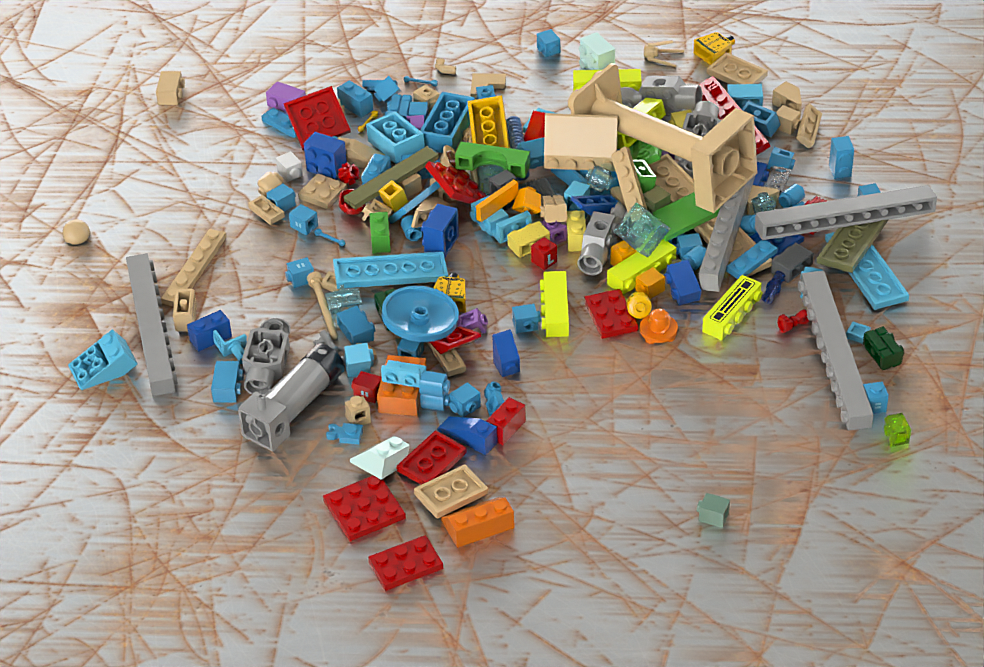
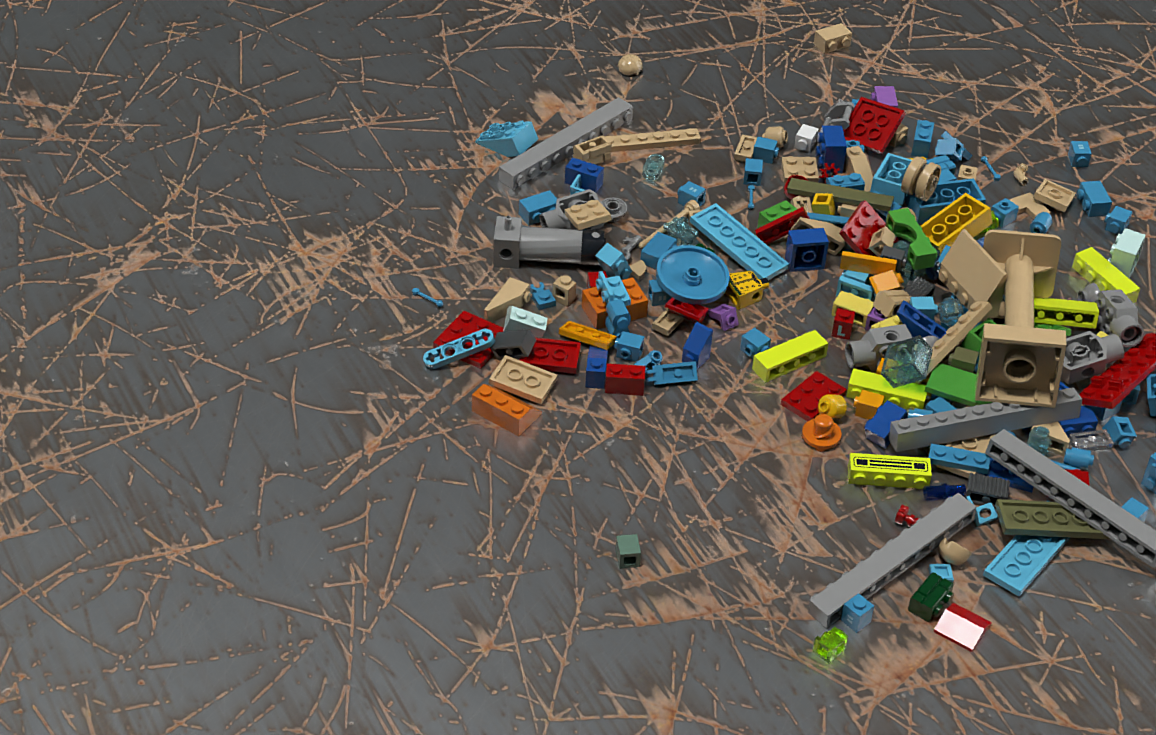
camera: 55 degrees right, 0 degrees up
red plate [368,535,444,591] -> none
none -> dark azure hinge [412,288,443,307]
none -> medium azure beam [423,329,495,369]
none -> tan slope [484,277,531,322]
none -> dark grey brick [490,329,536,360]
none -> light orange tile [559,321,617,350]
none -> tan plate [564,200,612,230]
none -> clear light blue plate [642,154,665,180]
none -> dark azure hinge [645,361,698,385]
none -> red plate [755,207,810,245]
none -> light grey bar [817,98,855,146]
none -> tan brick [869,226,895,257]
none -> tan wheel [901,156,941,201]
none -> slope [934,603,992,652]
none -> tan hair [938,538,972,565]
none -> dark azure brick [1030,212,1052,234]
none -> tan plate [1033,179,1076,212]
none -> dark azure brick [1068,141,1092,167]
none -> dark azure brick [1077,181,1112,217]

